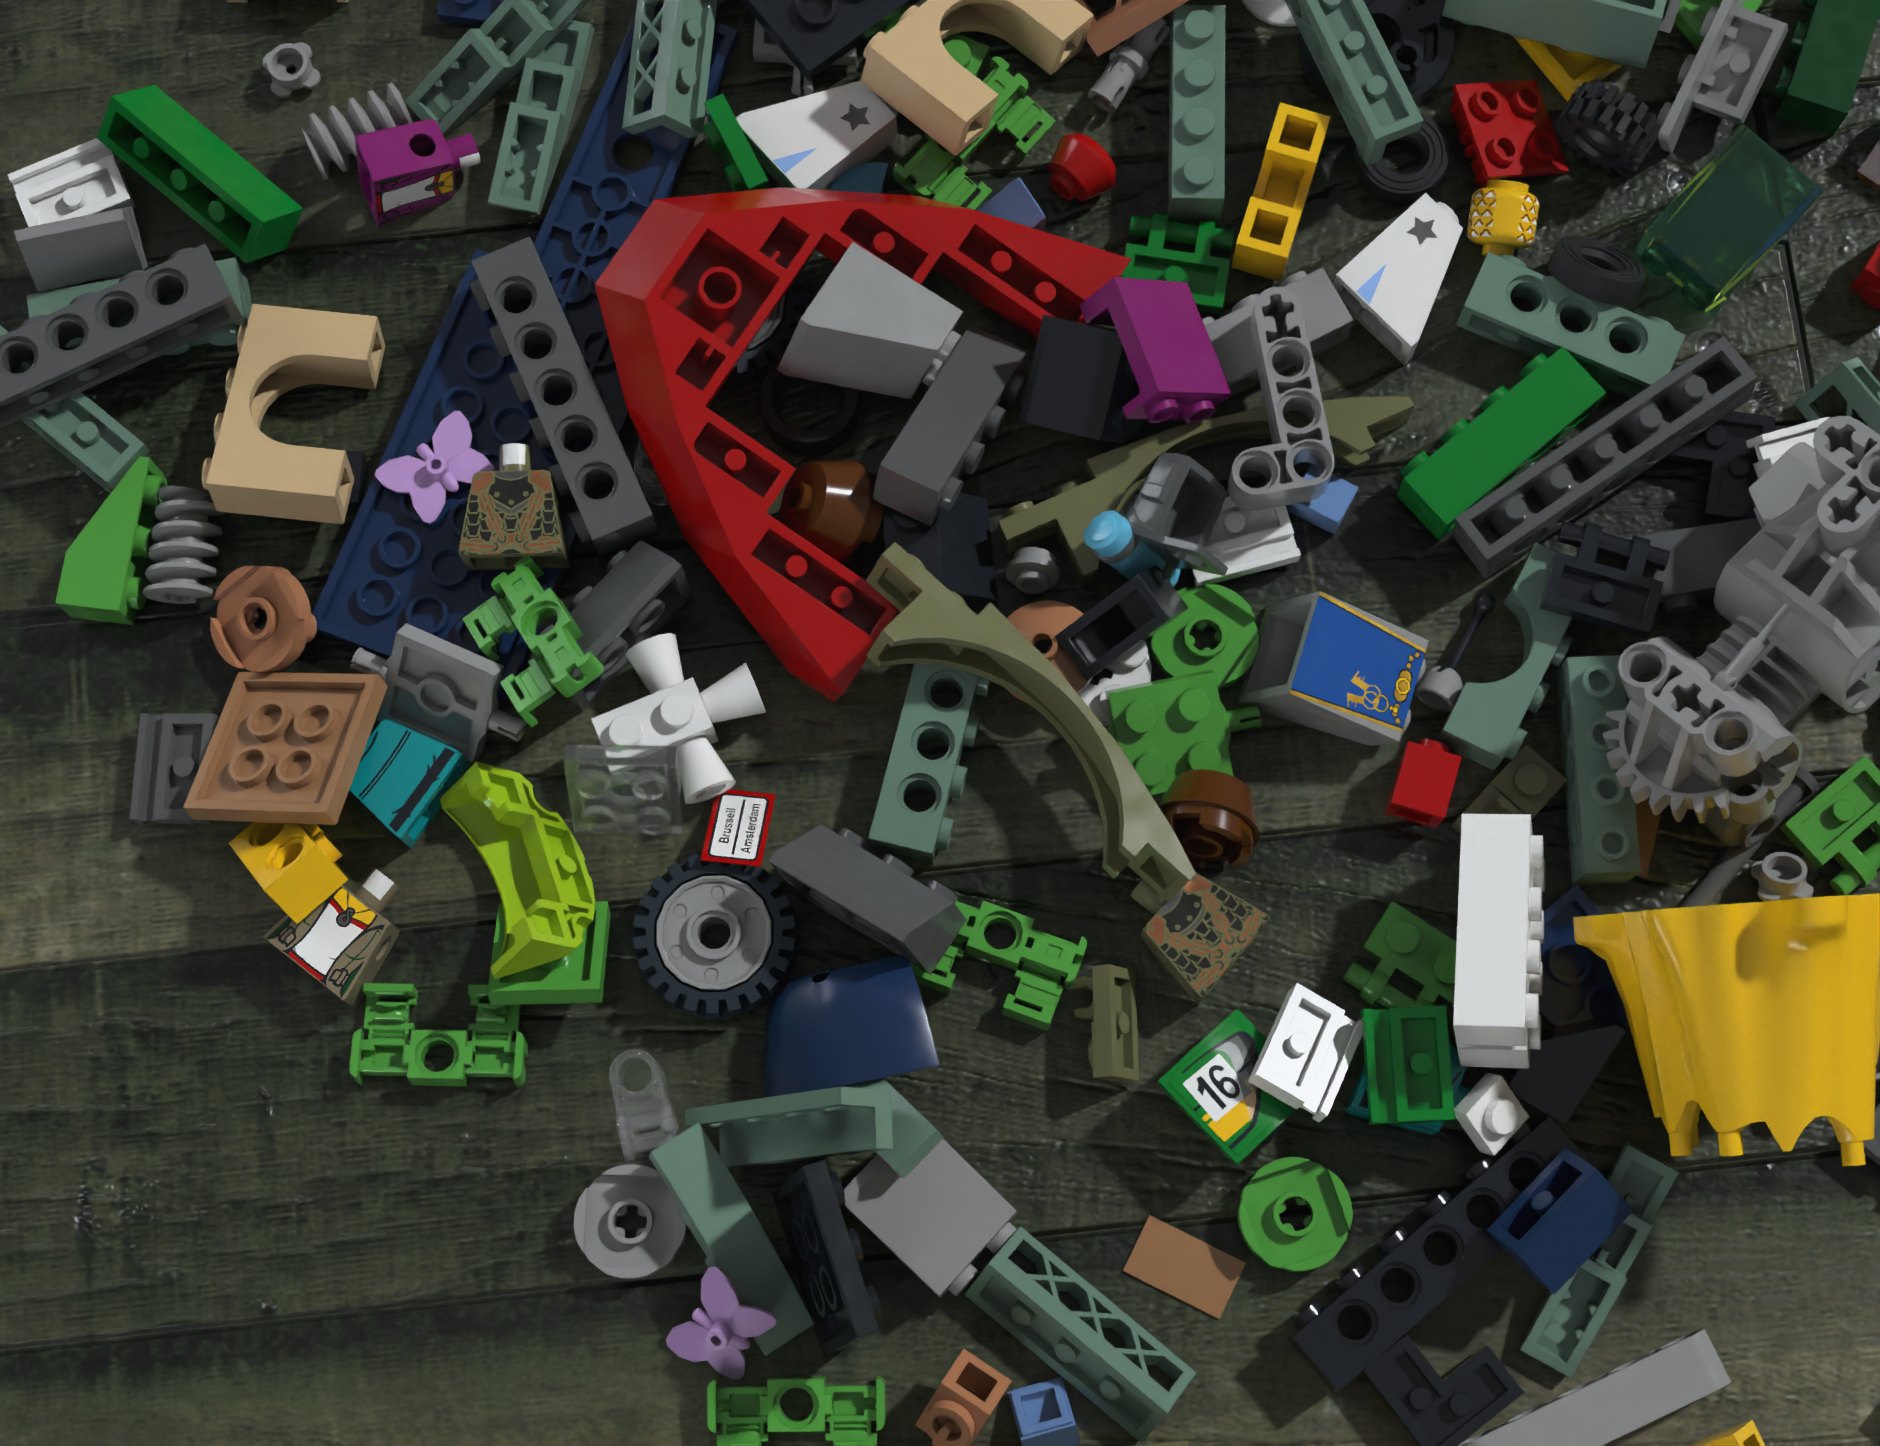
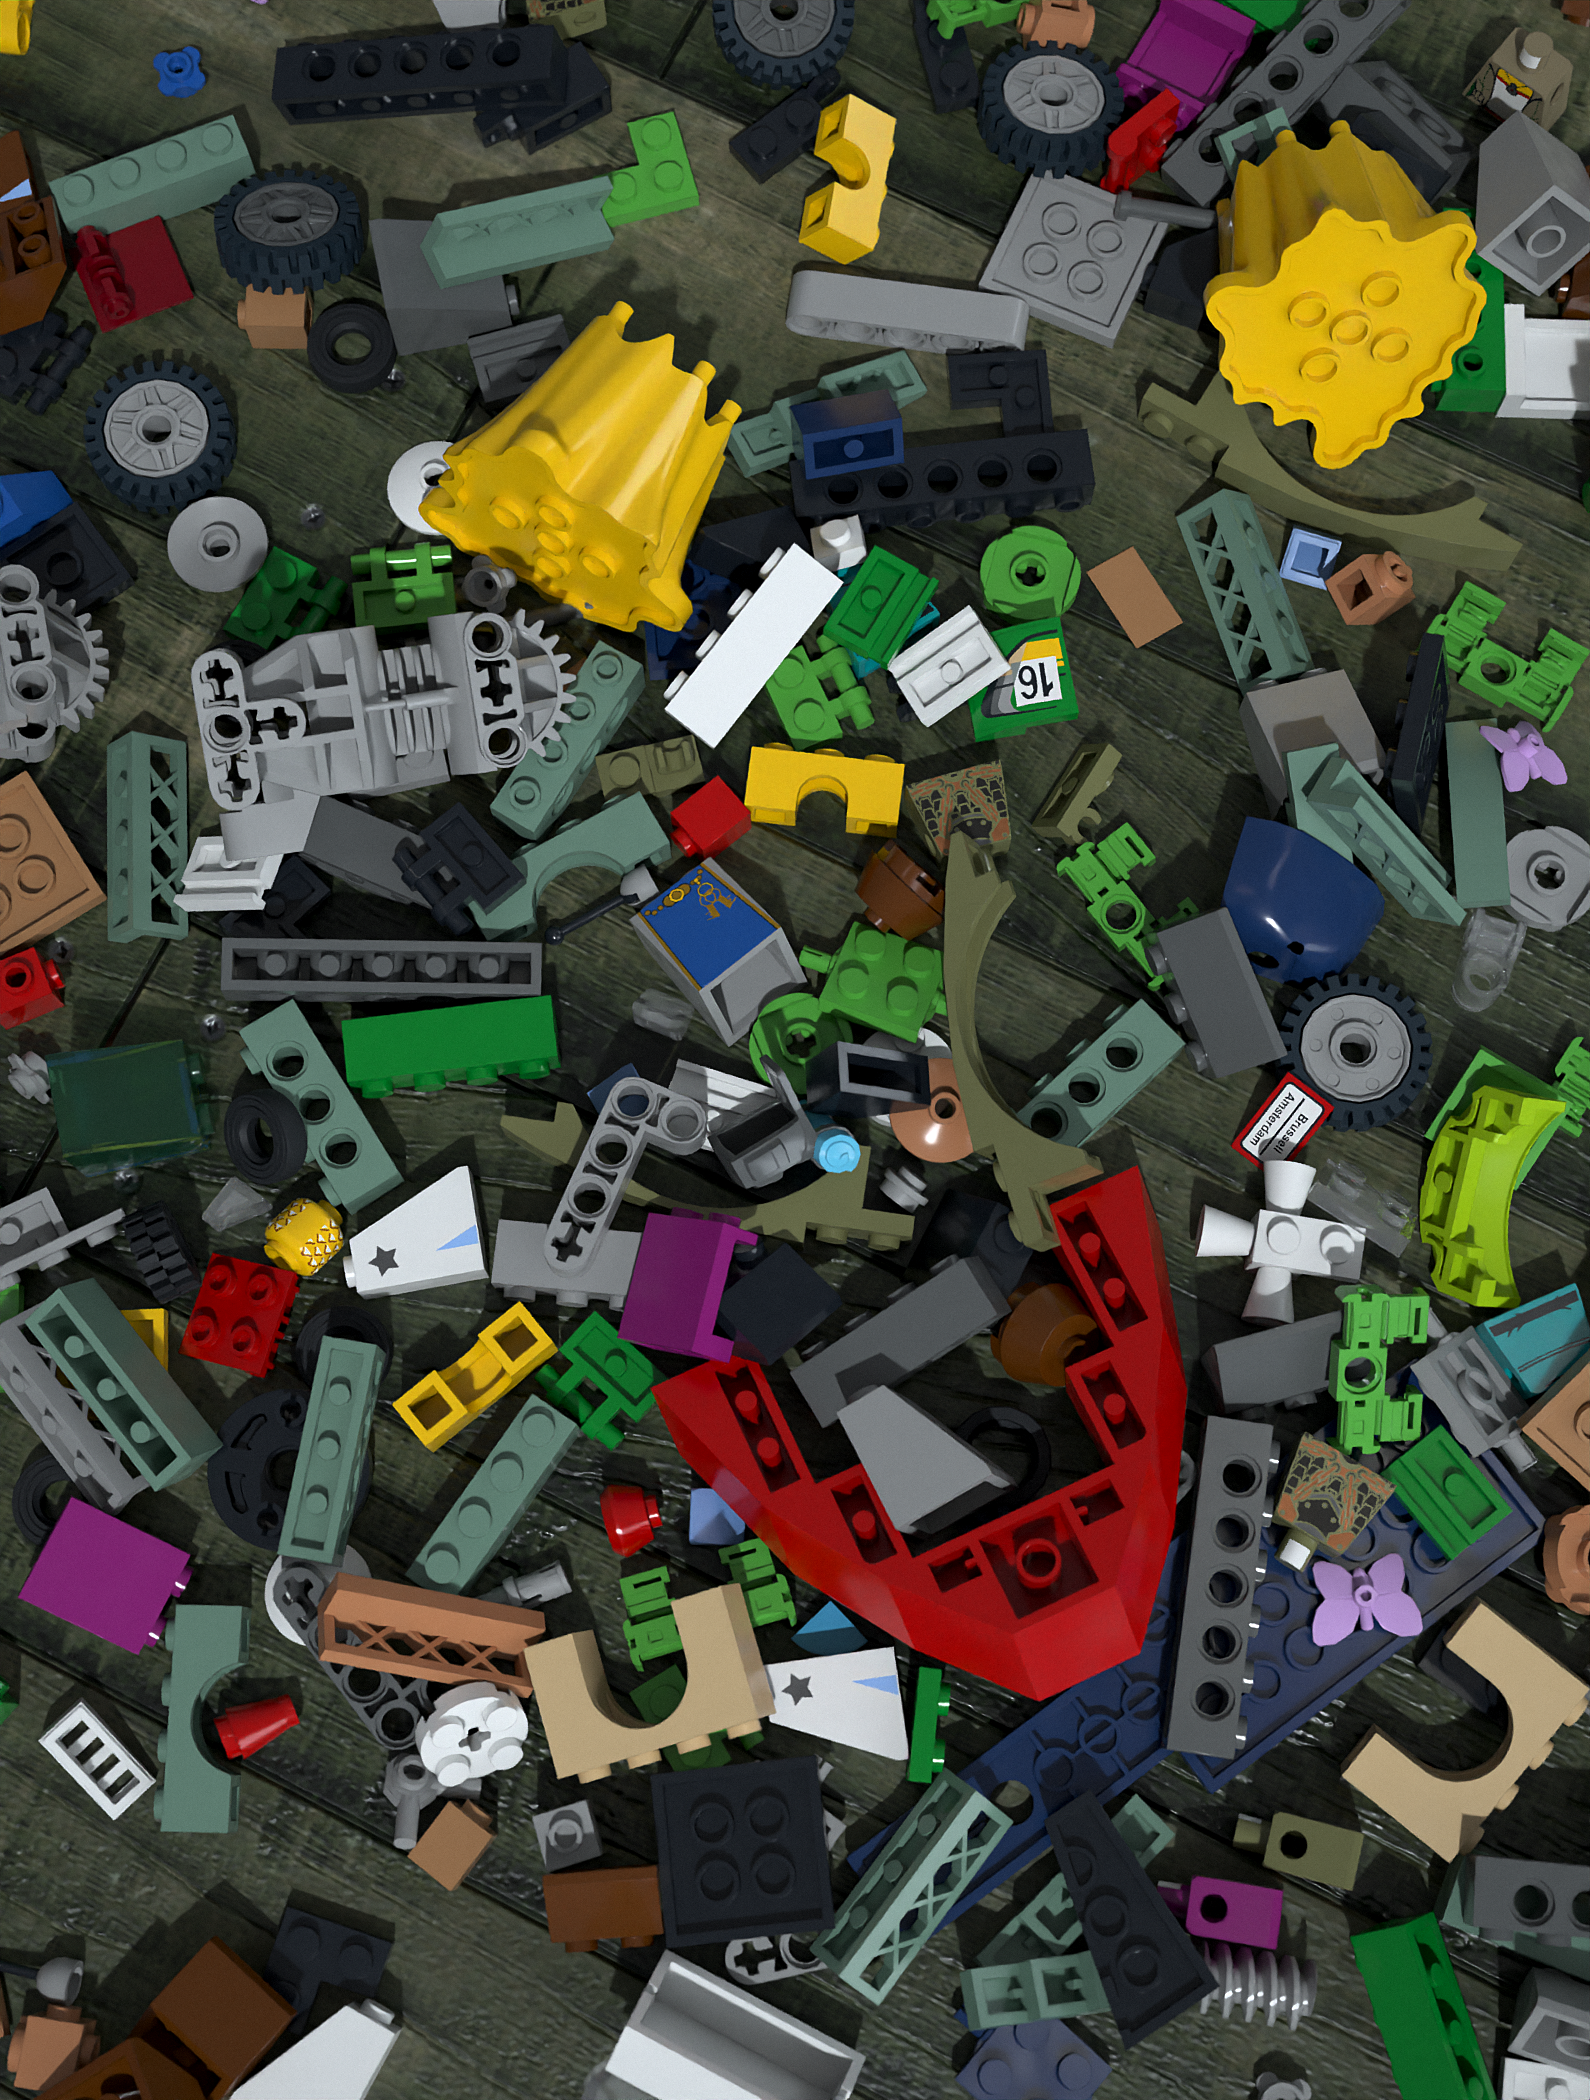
camera: 150 degrees left, 0 degrees up
none -> light grey plate [8,1051,57,1104]
none -> clear slope [202,1176,273,1232]
none -> clear slope [631,988,694,1041]
none -> yellow arch [744,743,905,838]
none -> black wing [1043,1789,1220,2051]
none -> olive torso [1233,1810,1364,1891]
none -> green plate [1378,1425,1513,1561]

